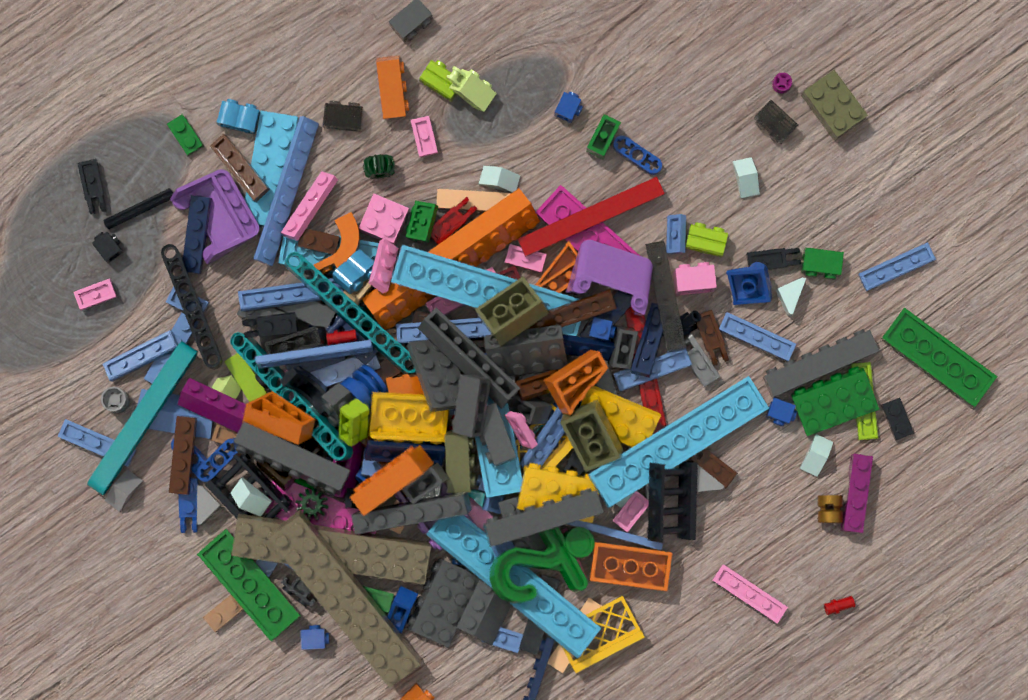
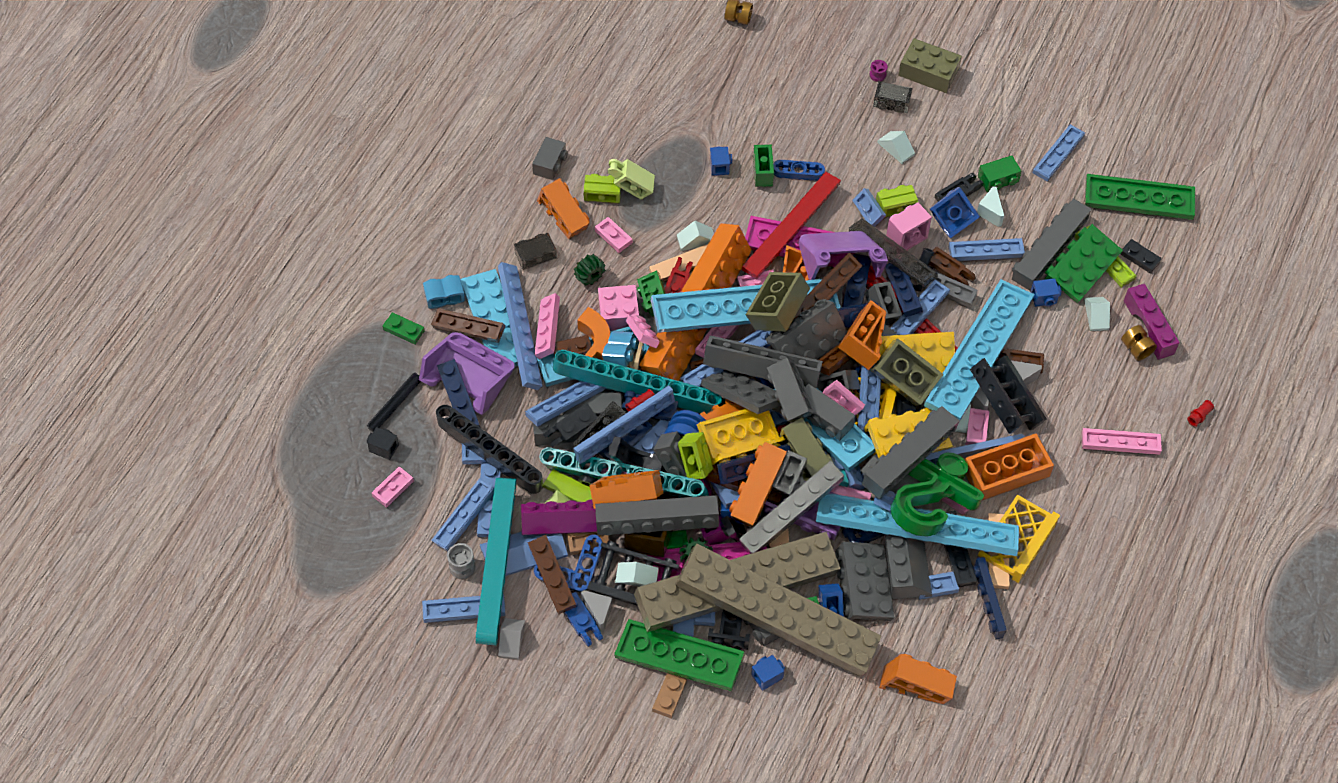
camera: 30 degrees left, 25 degrees down
black hinge [77,159,107,214] -> none
blue brick [589,317,616,341] -> none

